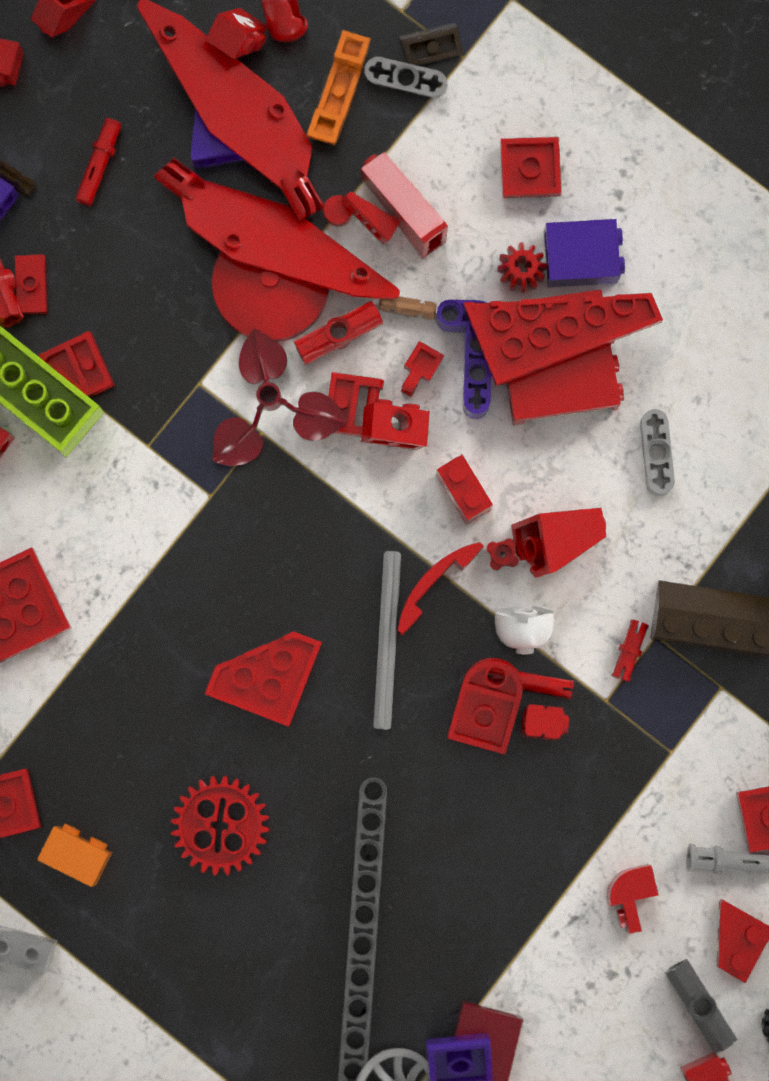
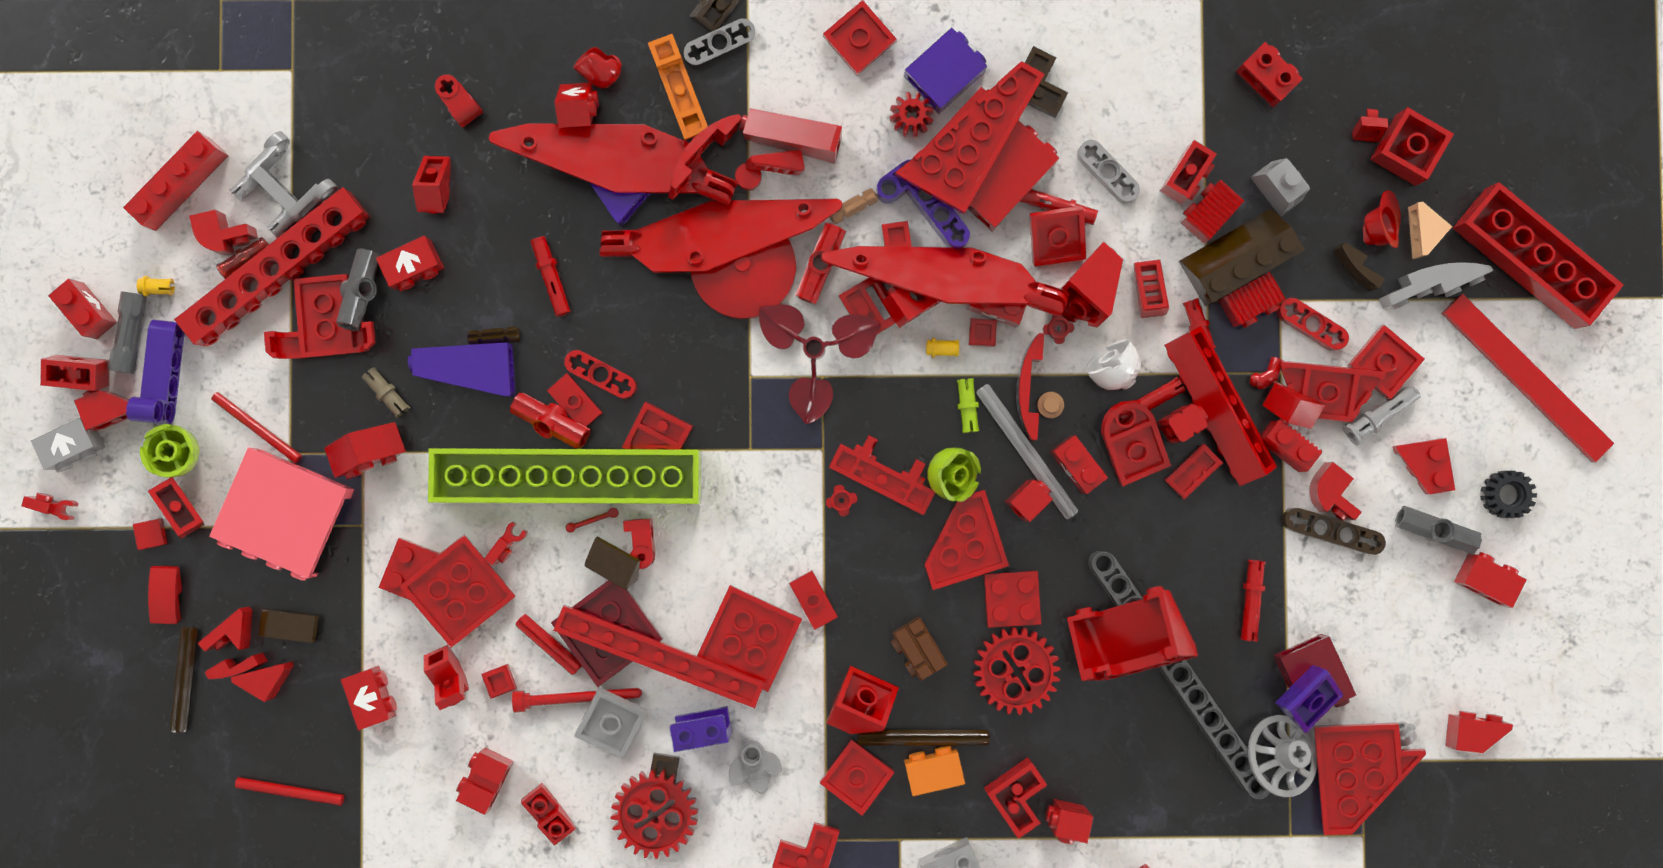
camera: 40 degrees left, 5 degrees up
none -> red beam [565,350,637,399]
none -> red slope [668,114,742,200]
none -> red plate [789,570,838,630]
none -> wing [821,246,1070,317]
none -> red plate [826,485,857,516]
none -> red slope [826,666,899,734]
none -> red hinge [829,435,935,515]
none -> dark brown axle [857,730,990,745]
none -> reddish brown brick [891,617,948,681]
none -> yellow pin [926,337,959,358]
none -> lime cylinder [927,447,981,502]
none -> lime pin [957,378,980,433]
none -> red tile [968,318,997,347]
none -> red plate [984,571,1041,628]
none -> red brick [984,757,1047,839]
none -> red brick [1005,480,1053,522]
none -> red pin [1020,189,1098,225]
none -> dark brown plate [1025,46,1068,118]
none -> red plate [1029,206,1086,267]
none -> medium nougat plate [1037,392,1064,418]
none -> red brick [1045,799,1093,844]
none -> red brick [1050,435,1108,494]
none -> red windscreen [1067,586,1198,681]
none -> red slope [1134,259,1169,318]
none -> red brick [1159,140,1217,205]
none -> red brick [1164,326,1277,486]
none -> red plate [1165,444,1223,500]
none -> red brick [1181,180,1244,243]
none -> red brick [1218,272,1285,328]
none -> red pin [1240,560,1266,641]
none -> red arm [1250,357,1282,390]
none -> red brick [1260,420,1322,473]
none -> red slope [1263,381,1325,429]
none -> red beam [1276,298,1349,351]
none -> red wing [1279,360,1386,422]
none -> dark brown beam [1282,508,1386,555]

